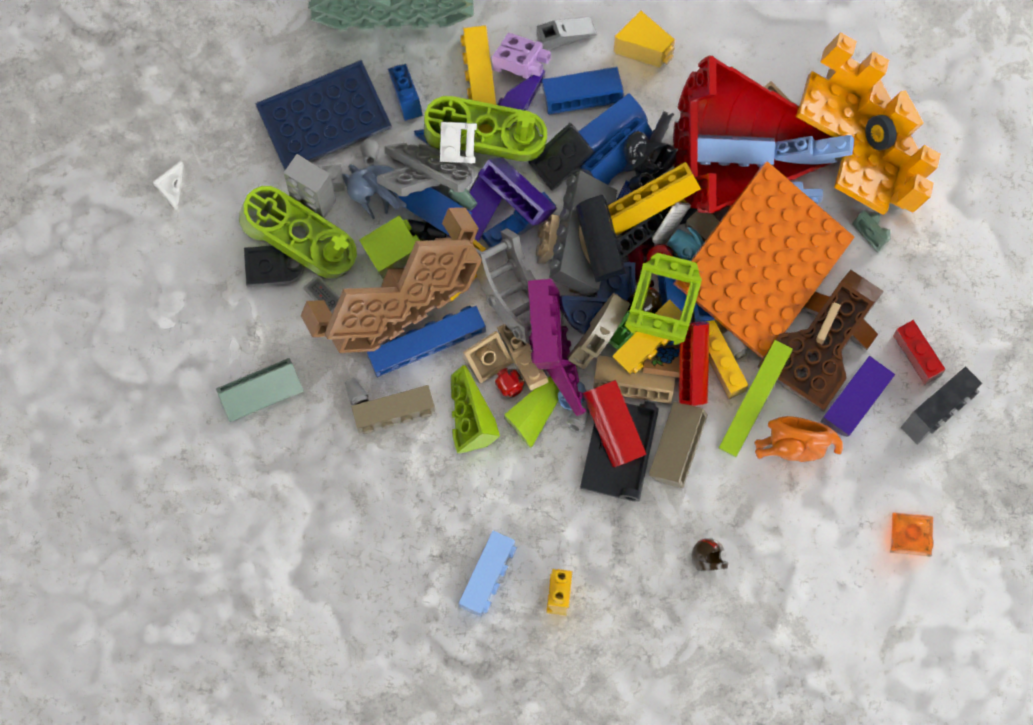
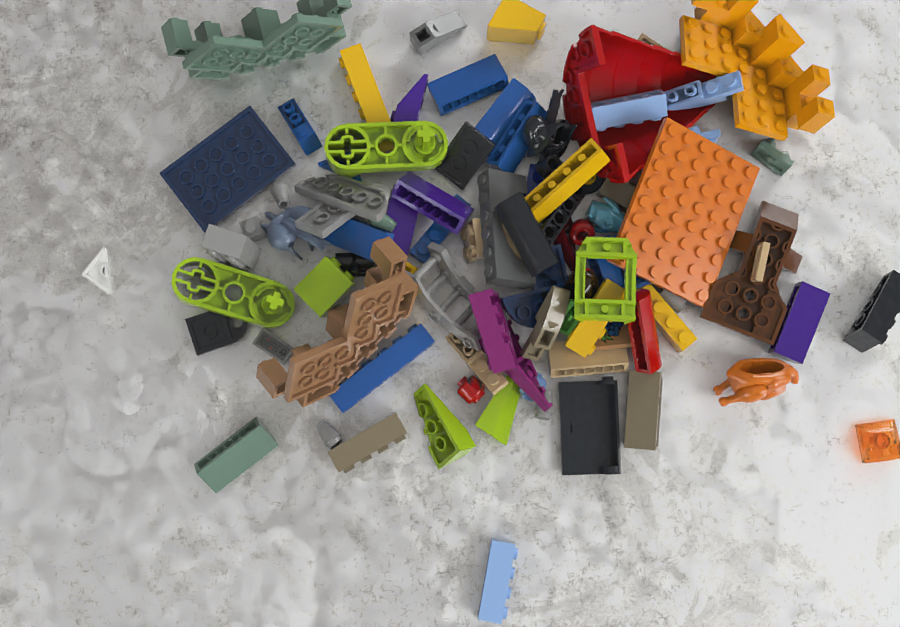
camera: 15 degrees left, 10 degrees up
white plate [440,122,477,163] -> none
tan slope [463,331,513,384] -> none
lavender hips [492,33,551,79] -> none
yellow hips [546,569,573,616] -> none
red brick [582,380,646,467] -> none
white window [652,202,691,244] -> none
dark brown helmet [691,538,728,571] -> none
lime slope [719,340,793,457] -> none
black bush [865,115,896,150] -> none
red brick [893,320,946,385] -> none

